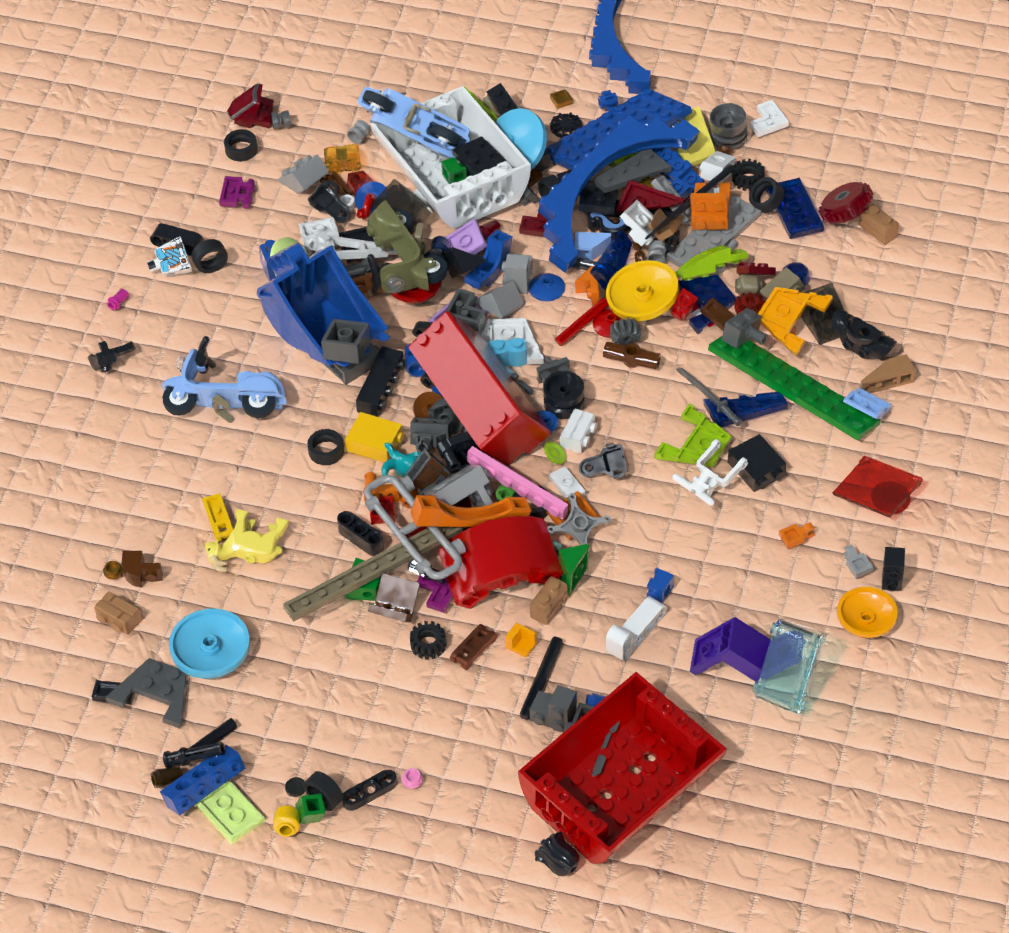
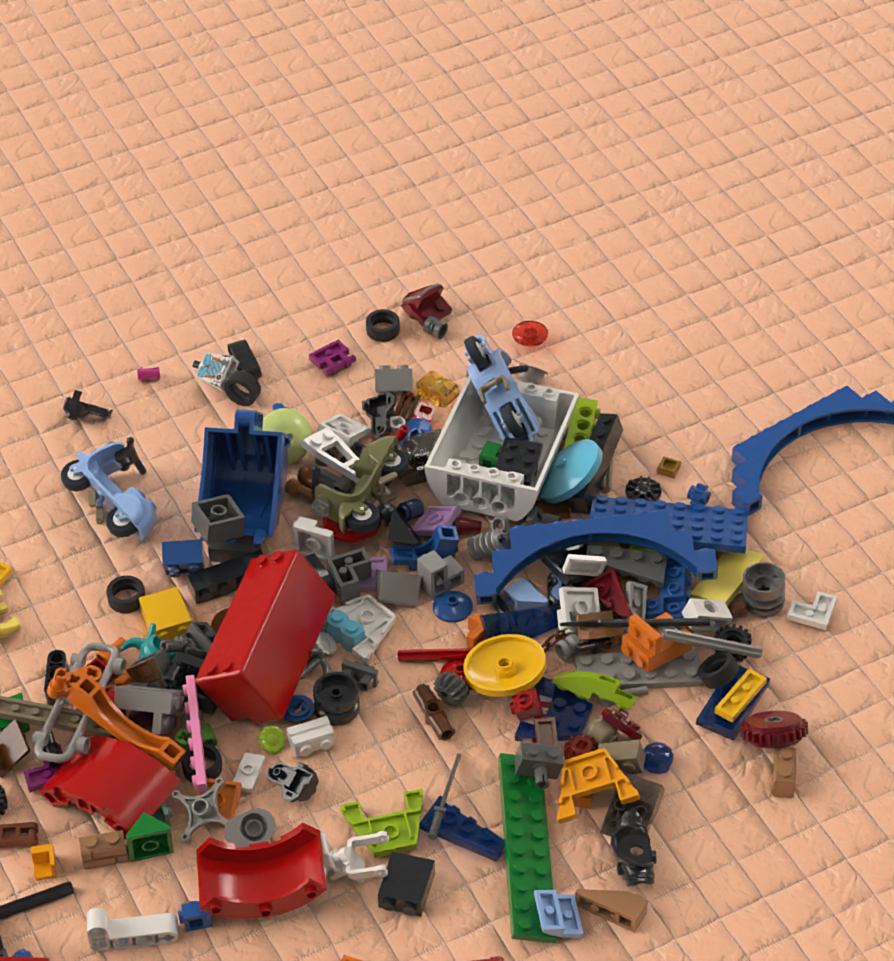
camera: 45 degrees right, 5 degrees down
none -> orange beam [47,665,102,699]
none -> blue slope [162,539,205,577]
none -> red panel [196,822,327,919]
none -> light grey piece [224,808,276,847]
none -> white plate [292,516,335,562]
none -> light grey piece [467,529,511,561]
none -> light grey plate [491,516,510,533]
none -> clear red dish [512,321,548,347]
none -> white plate [562,554,607,576]
none -> light grey axle [664,629,762,658]
none -> yellow plate [715,669,767,723]

